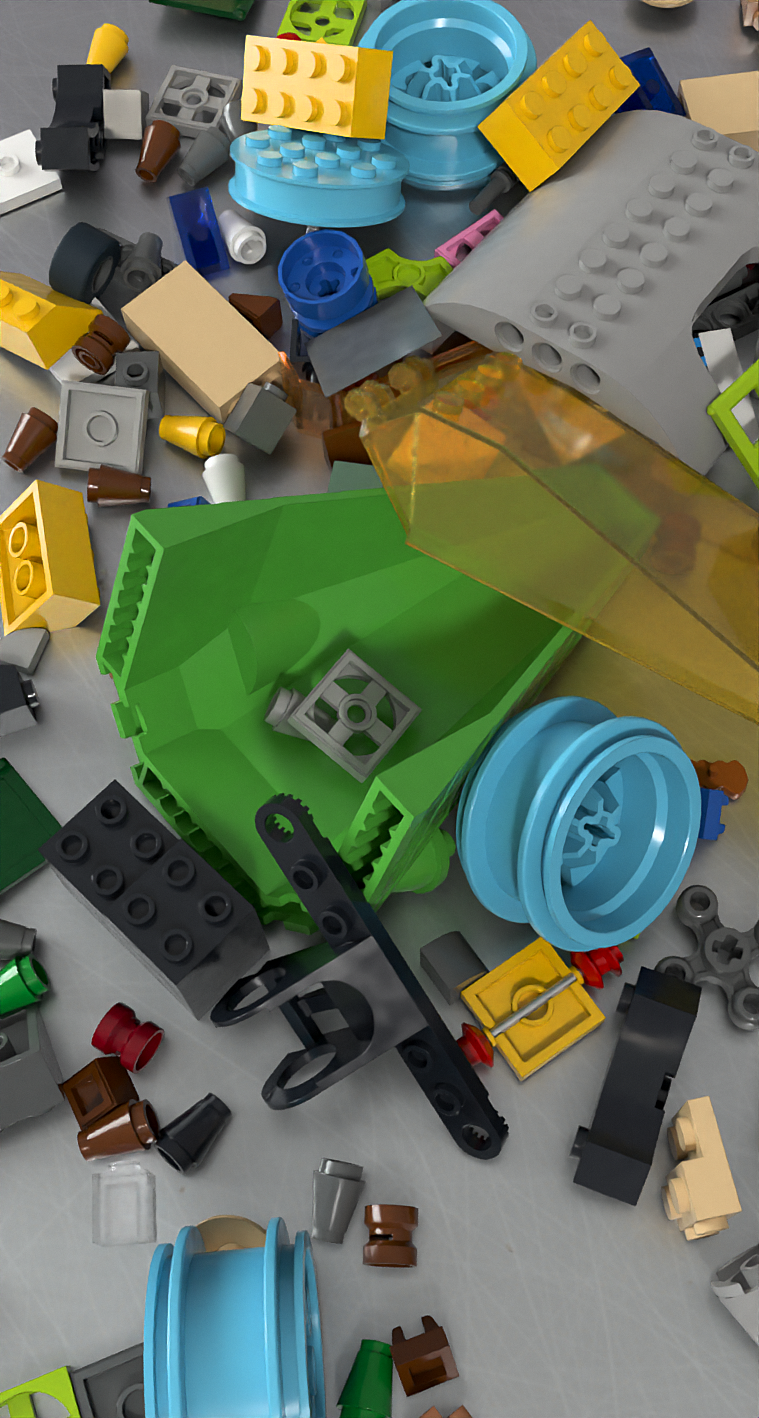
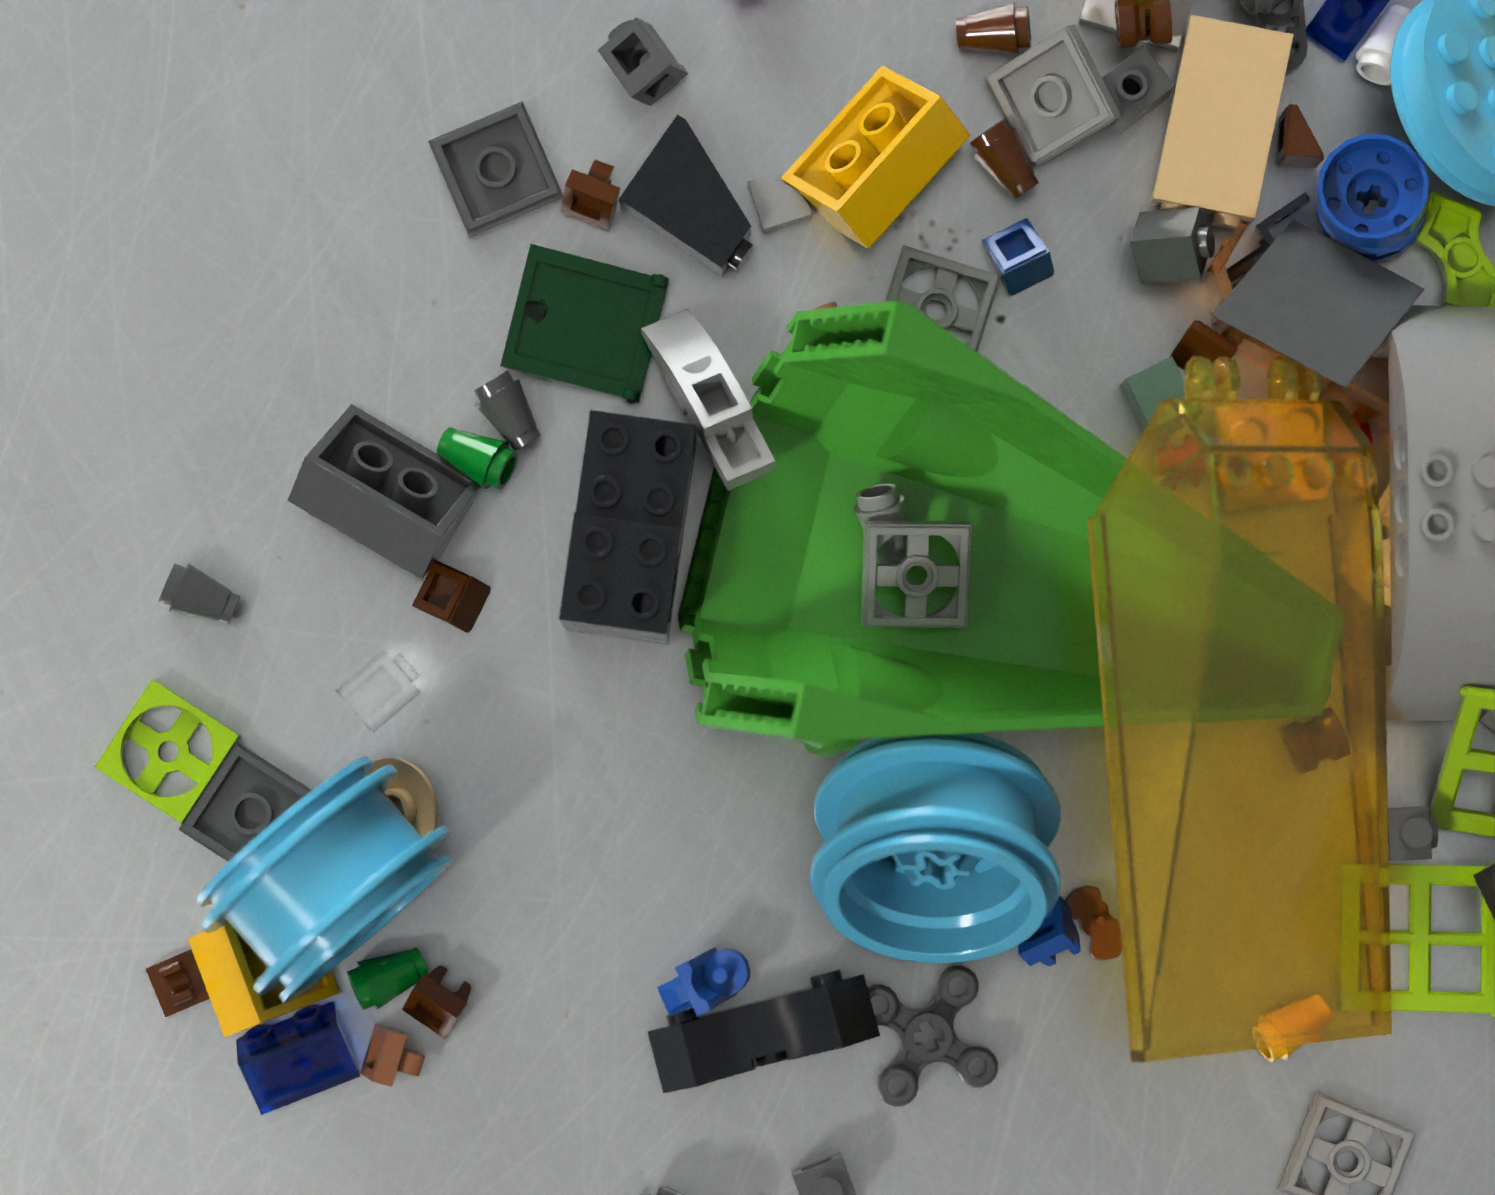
camera: 45 degrees right, 20 degrees up
reddish brown cone [77,1099,161,1162] -> none
dark red wheel [91,1002,164,1074] -> none
black cone [154,1092,232,1175] -> none
yellow cone [159,415,226,459] -> none
white cone [202,453,246,504] -> none
black piece [210,793,509,1160] -> none
dark grey cone [311,1158,366,1244] -> none
reddish brown wheel [363,1204,418,1268] -> none
dark grey brick [420,931,490,1005] -> none
yellow plate [456,937,624,1081] -> none
tan plate [661,1096,742,1241] -> none
none -> light grey slope [641,309,776,491]
none -> blue hips [657,947,751,1016]

